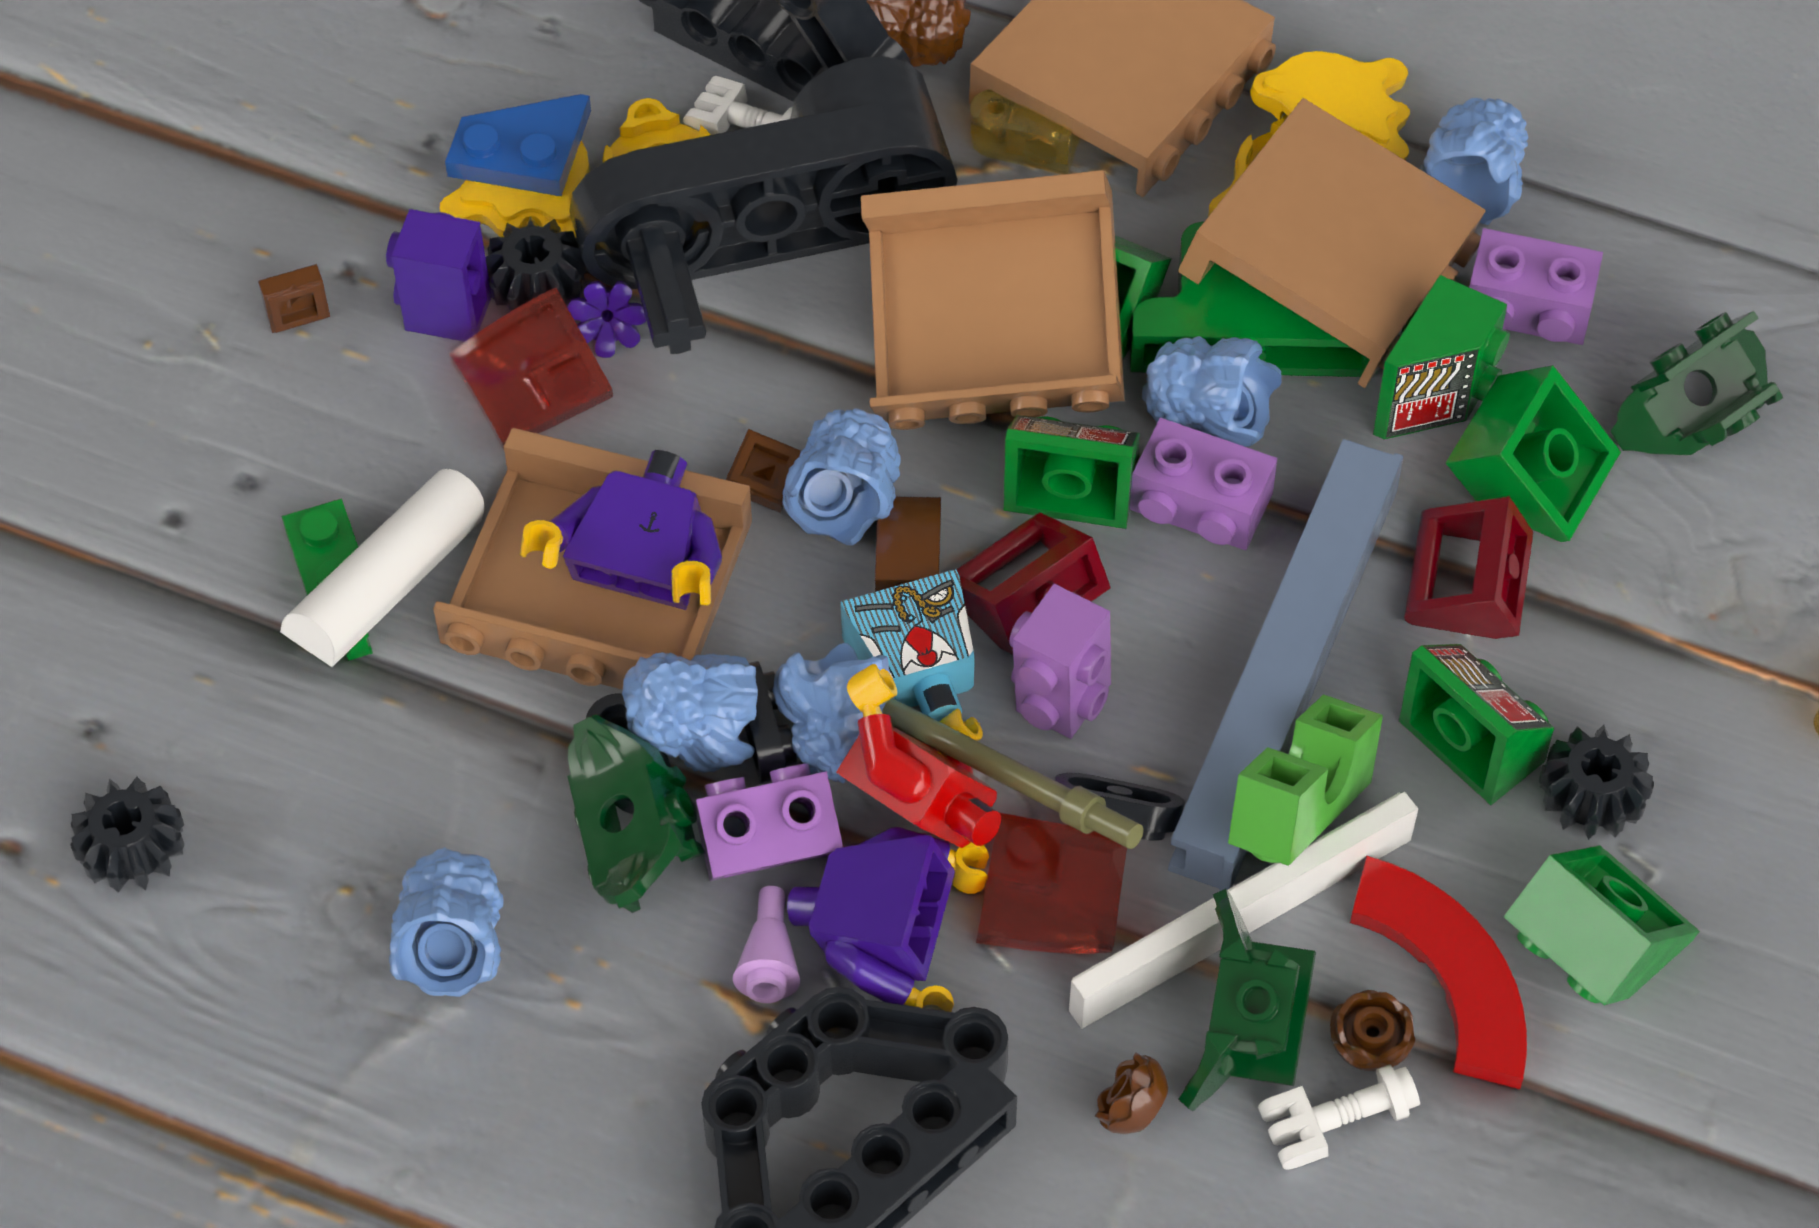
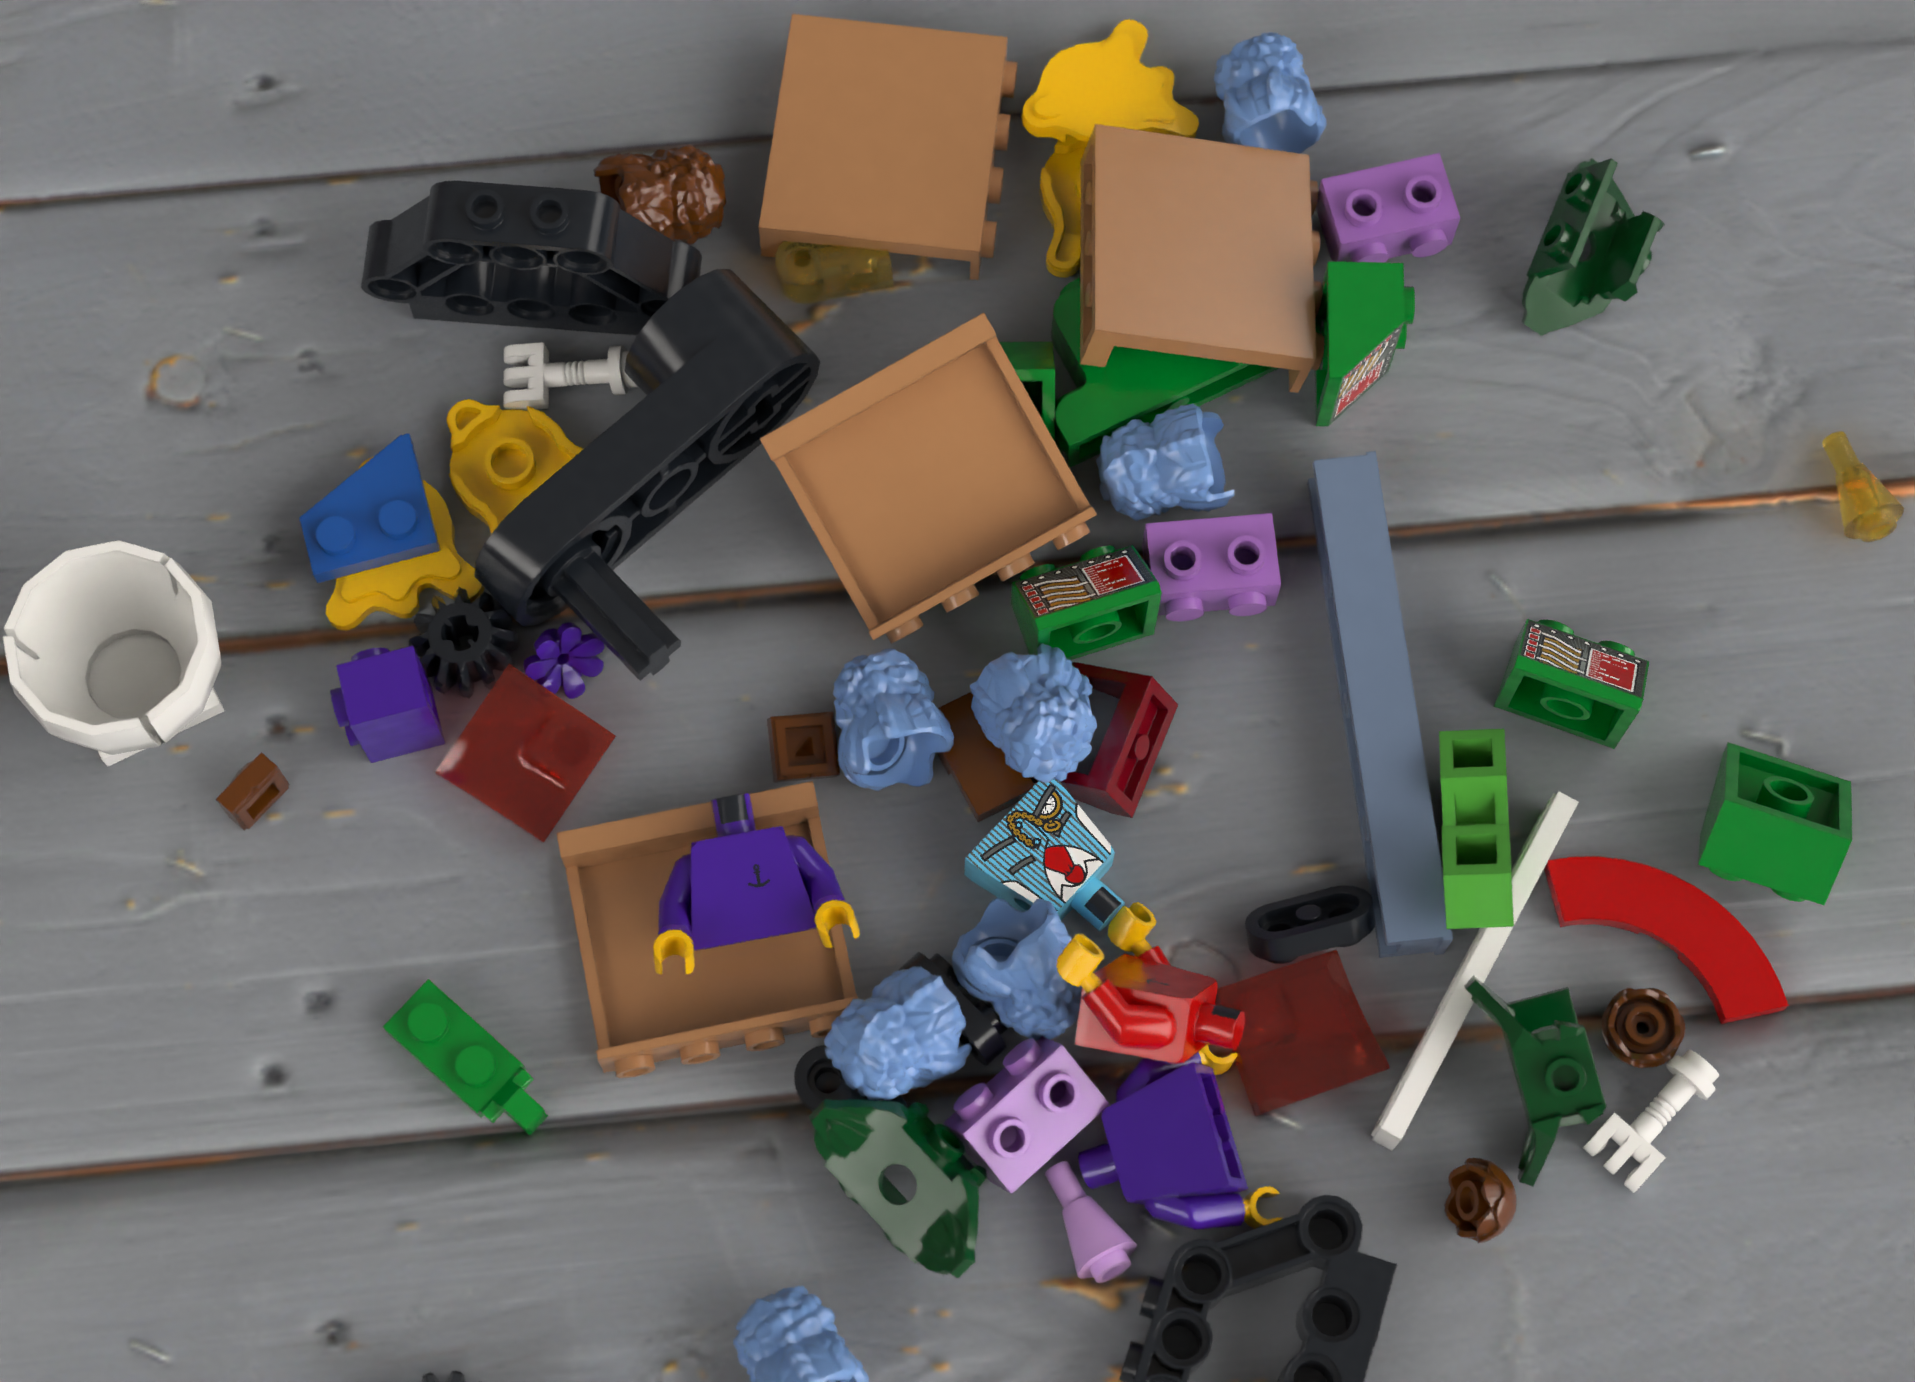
camera: 30 degrees left, 15 degrees up
white brick [280,469,485,667] -> none
olive bar [882,698,1143,849] -> none
medium lavender brick [1009,584,1111,739] -> none
dark red tile [1404,496,1534,639] -> none
green slope [1445,365,1621,542] -> none
black gear [1539,725,1654,840] -> none
none -> white plate [3,540,225,767]
none -> medium blue hair [970,643,1097,783]

